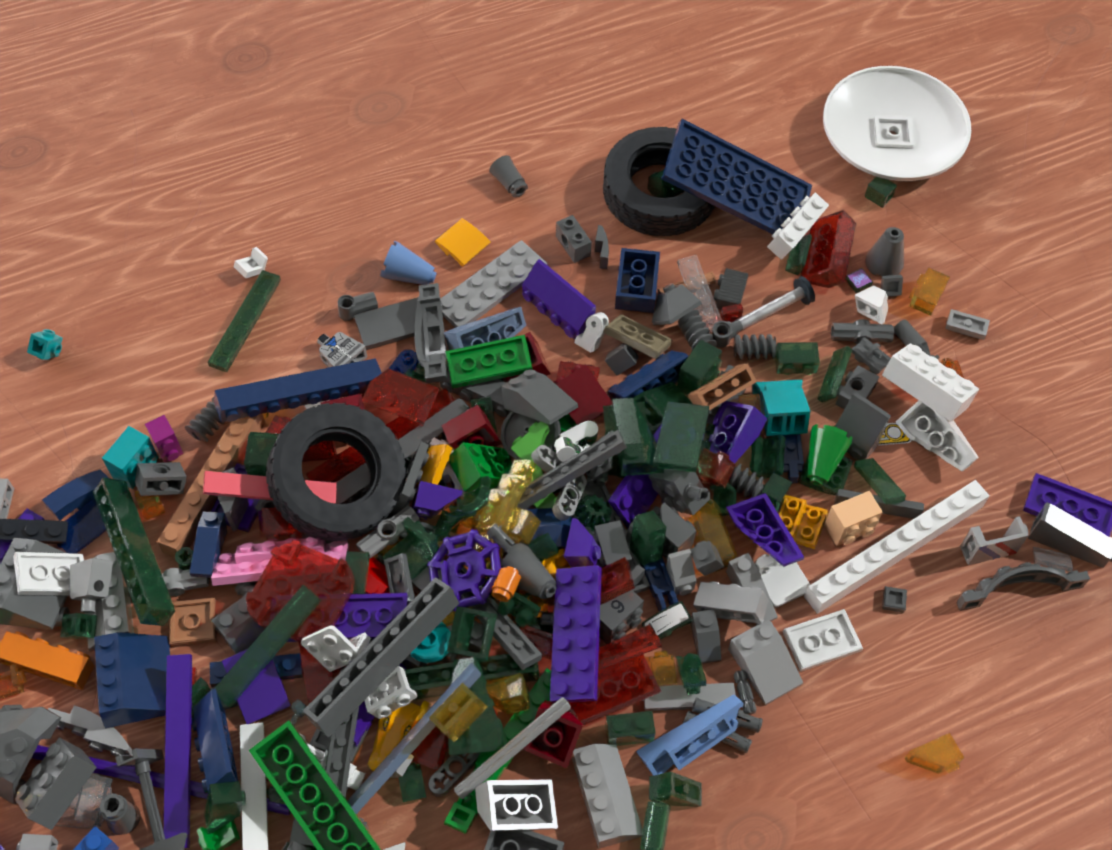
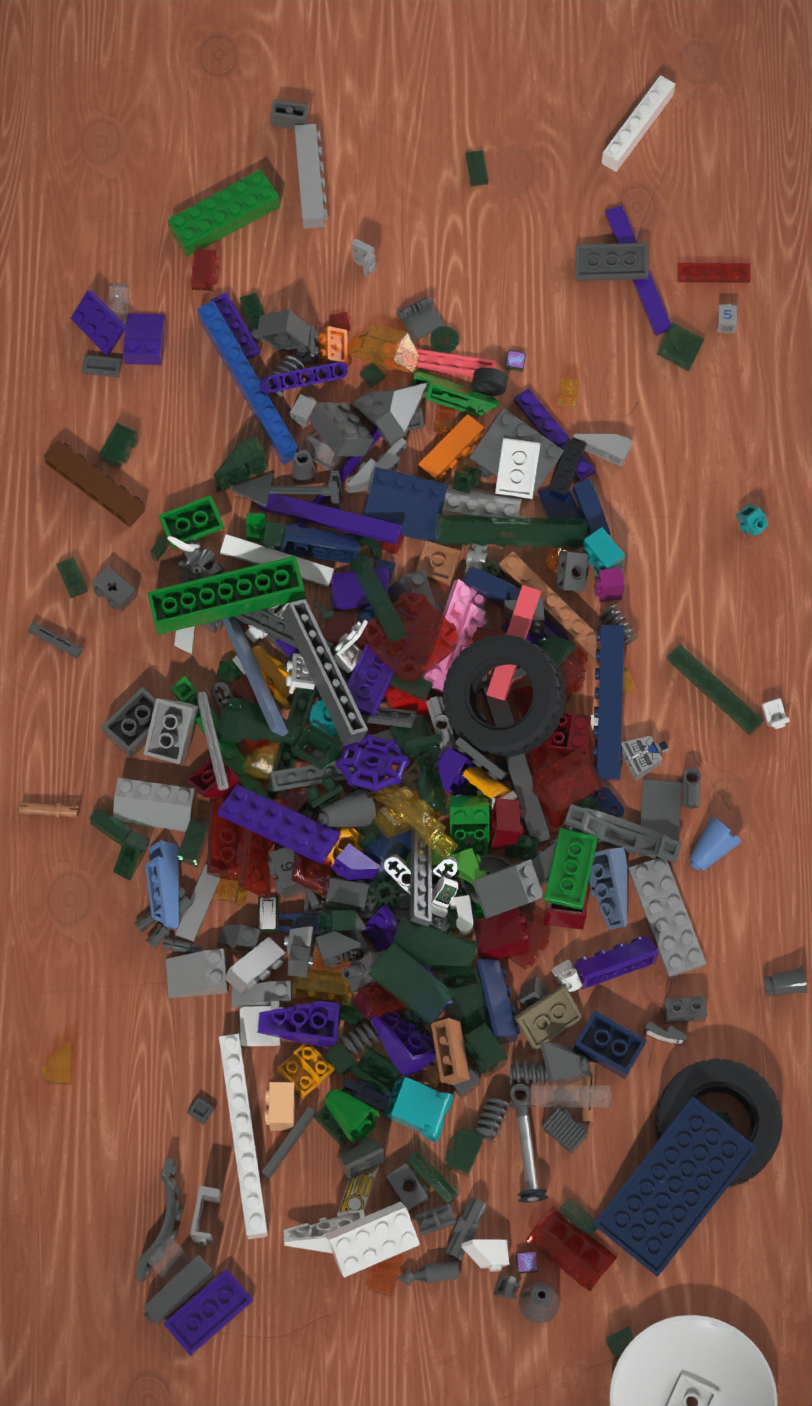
camera: 115 degrees right, 10 degrees up
light grey torso [70,558,113,613] -> none
clear yellow brick [429,682,488,742] -> none
light orange slope [435,218,491,267] -> none
dark grey pin [486,523,515,552] -> none
orange brick [492,566,521,602] -> none
clear green hips [676,653,707,695] -> none
clear red plate [720,303,744,322] -> none
white brick [767,193,829,260] -> none
white tile [783,609,863,672] -> none
clear green tile [854,458,906,505] -> none
clear yellow brick [909,267,950,316] -> none
light grey plate [945,309,990,340] -> none

